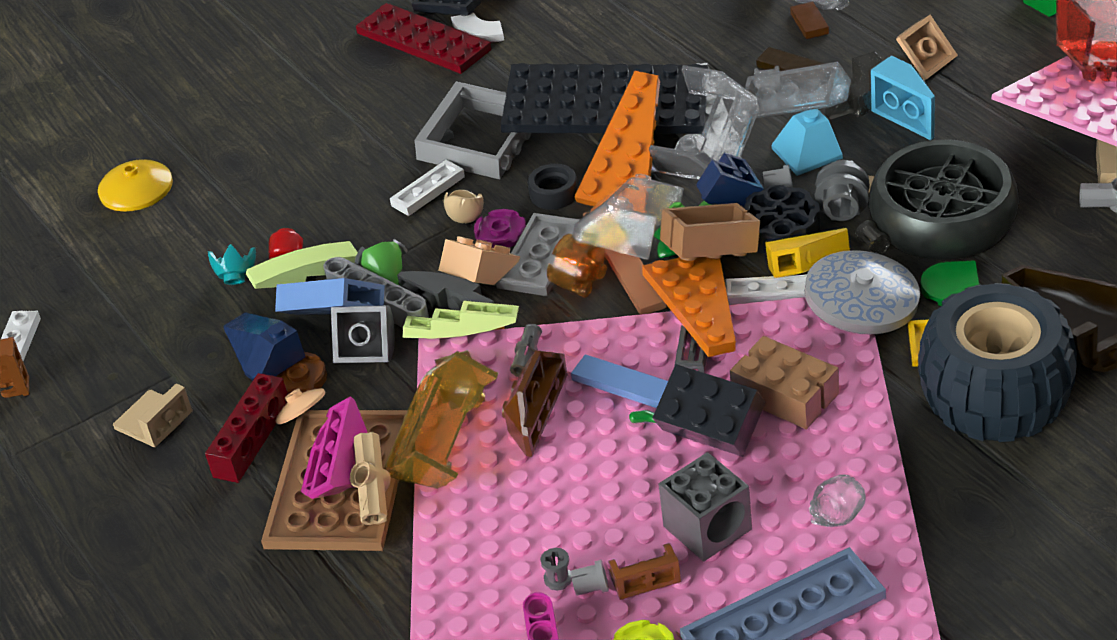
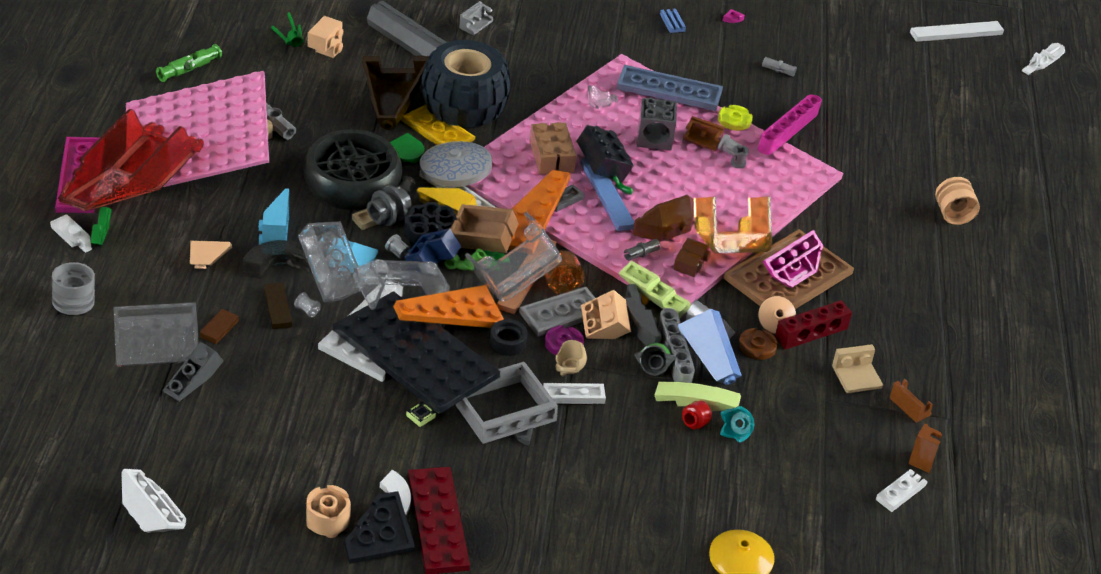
camera: 150 degrees left, 0 degrees up
dark blue wedge [223,313,306,380] -> none
tan piece [350,432,391,525] -> none
none -> dark orange hinge [890,379,933,423]

